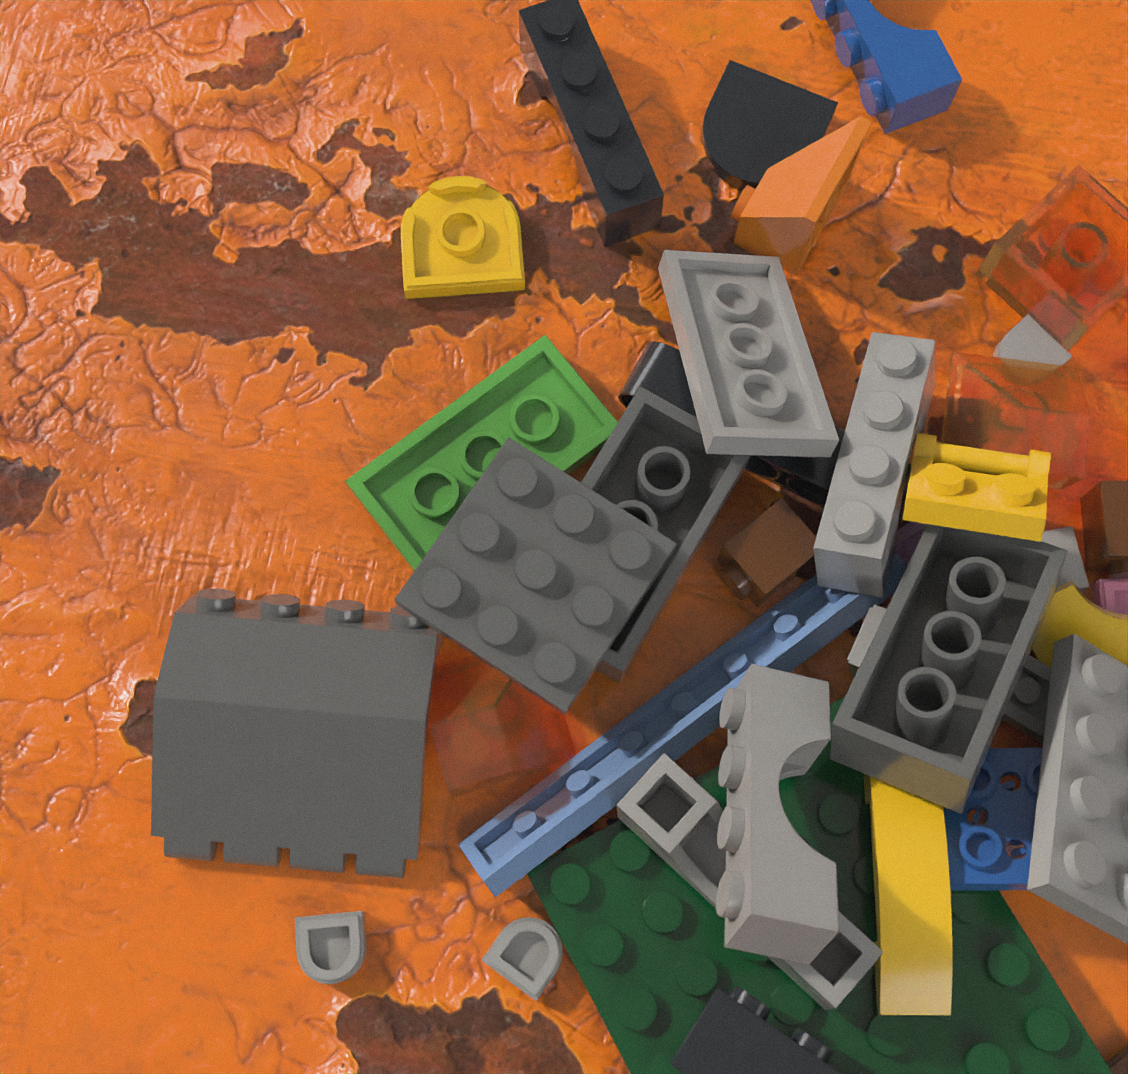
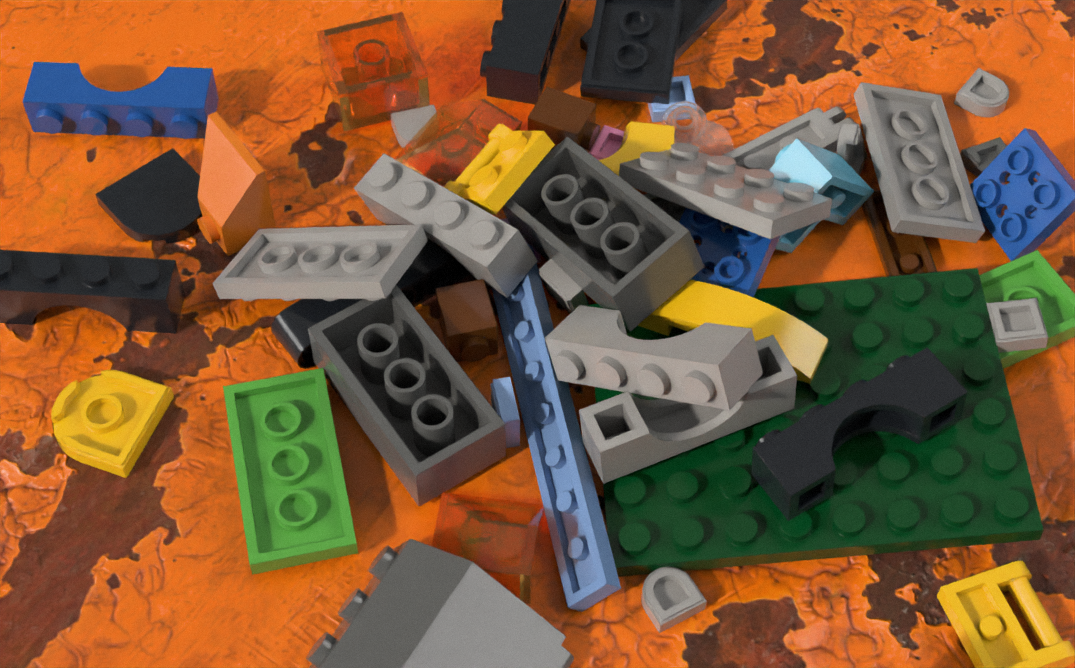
camera: 65 degrees left, 20 degrees down
dark grey plate [394,437,677,715] -> none
none -> light blue tile [491,377,520,448]

